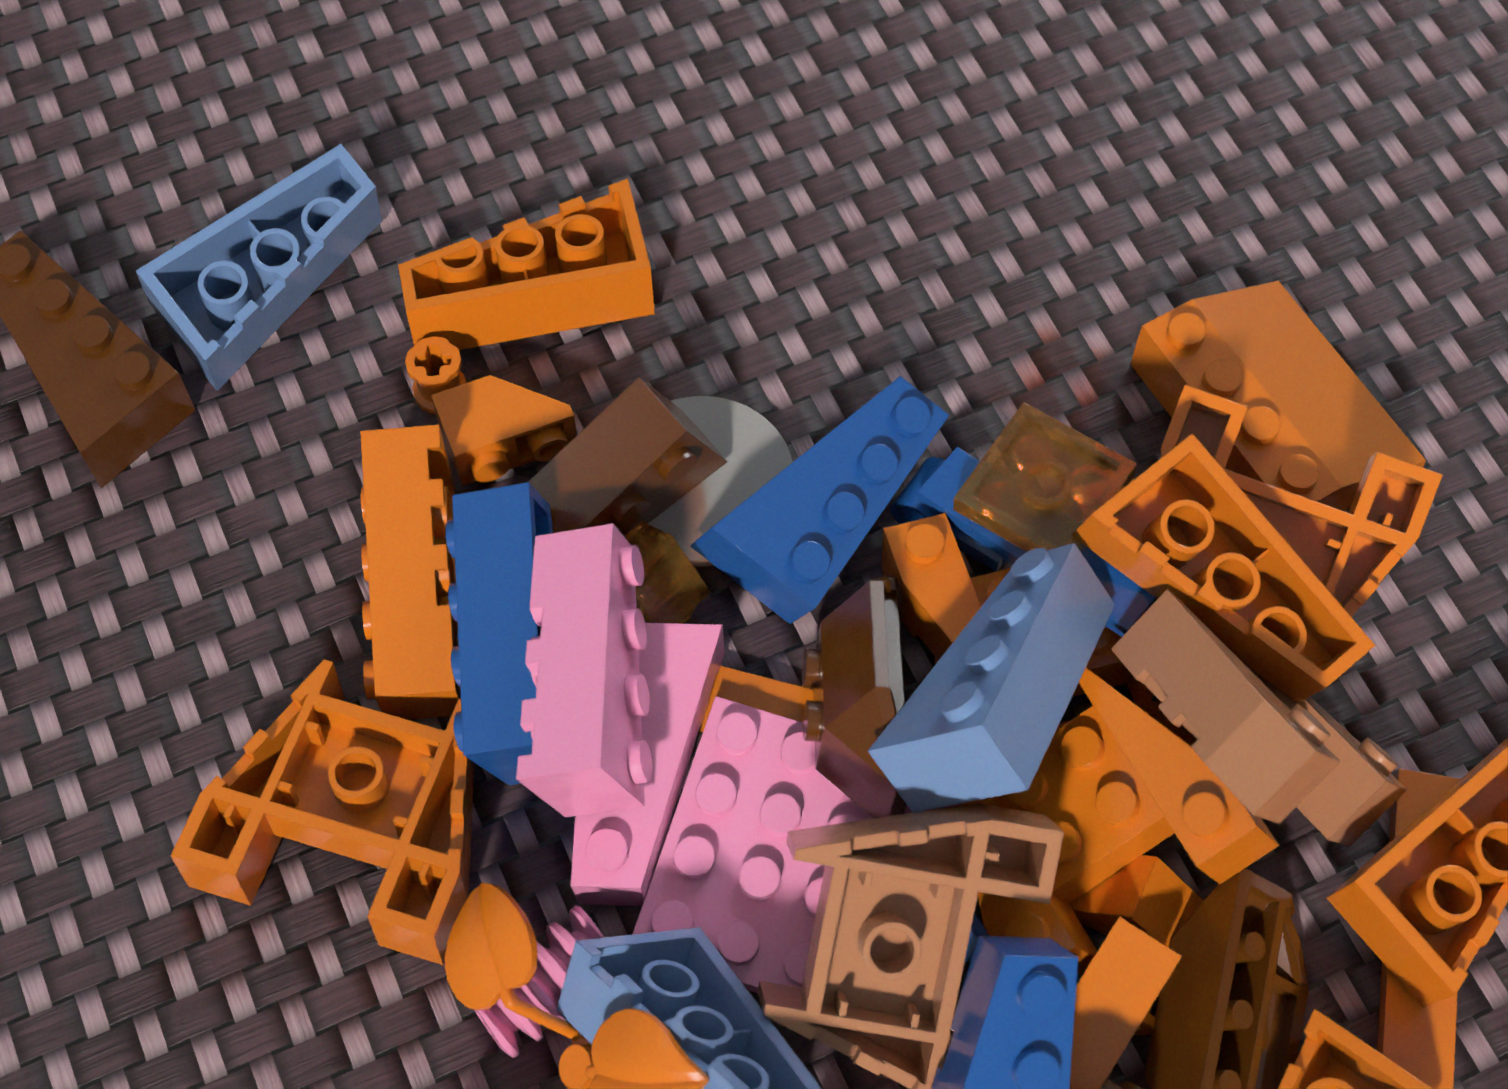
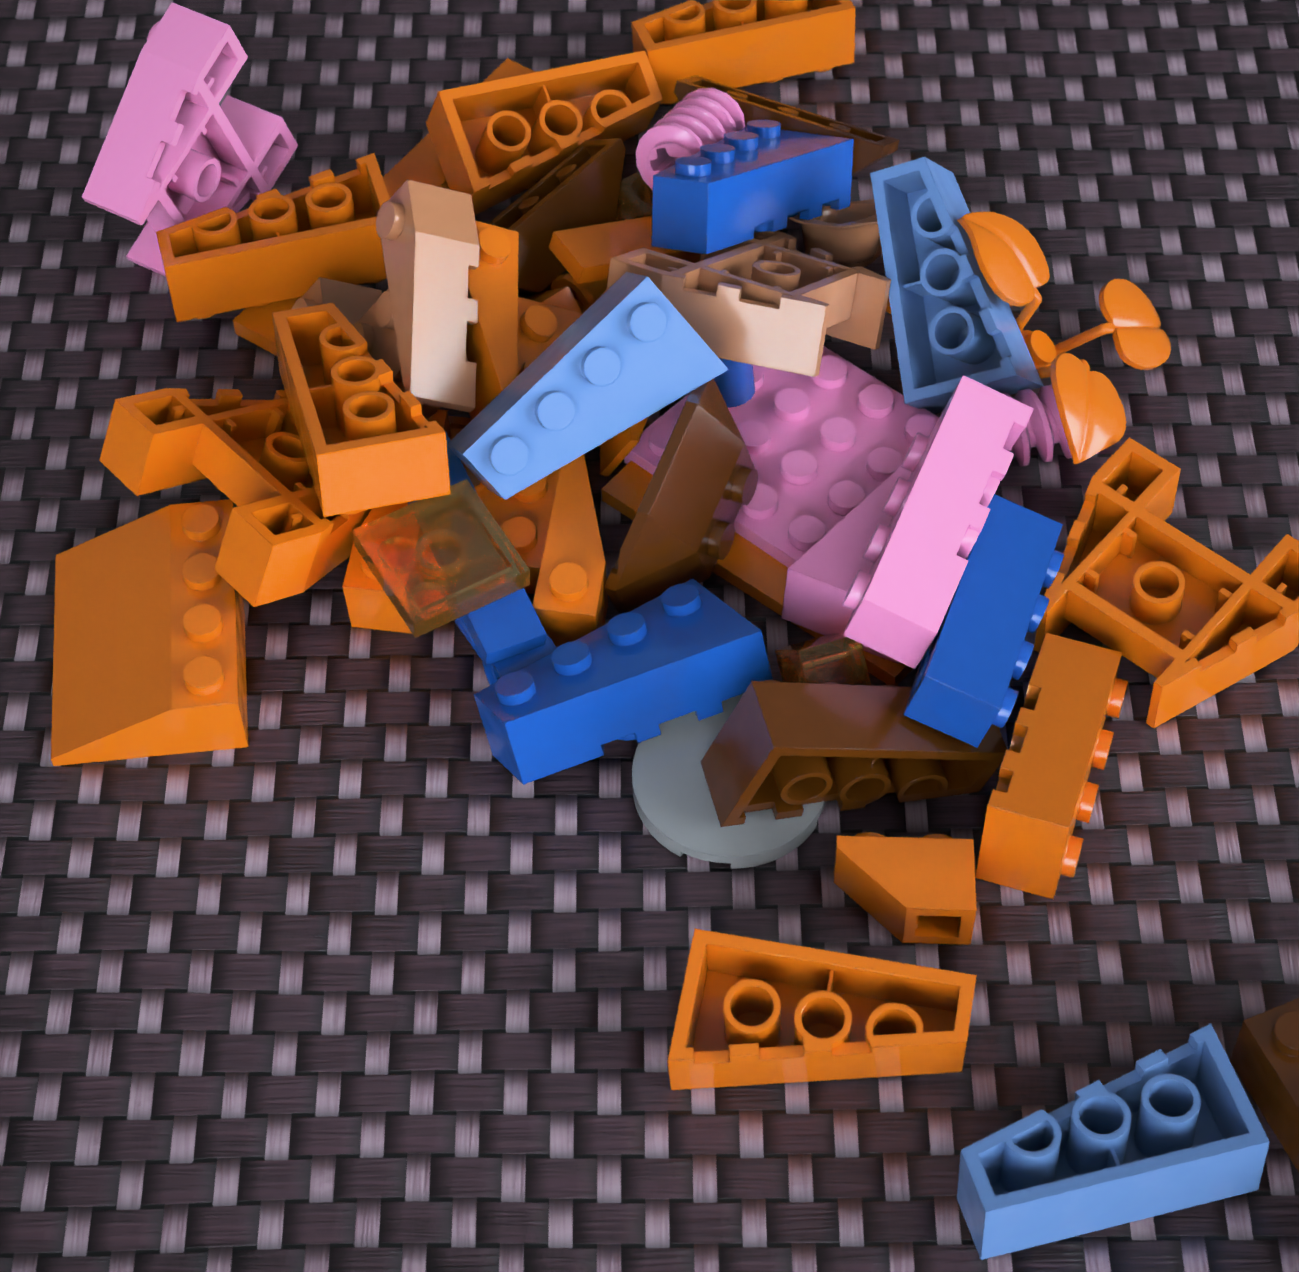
camera: 155 degrees left, 10 degrees down
orange bush [405,336,466,414] -> none

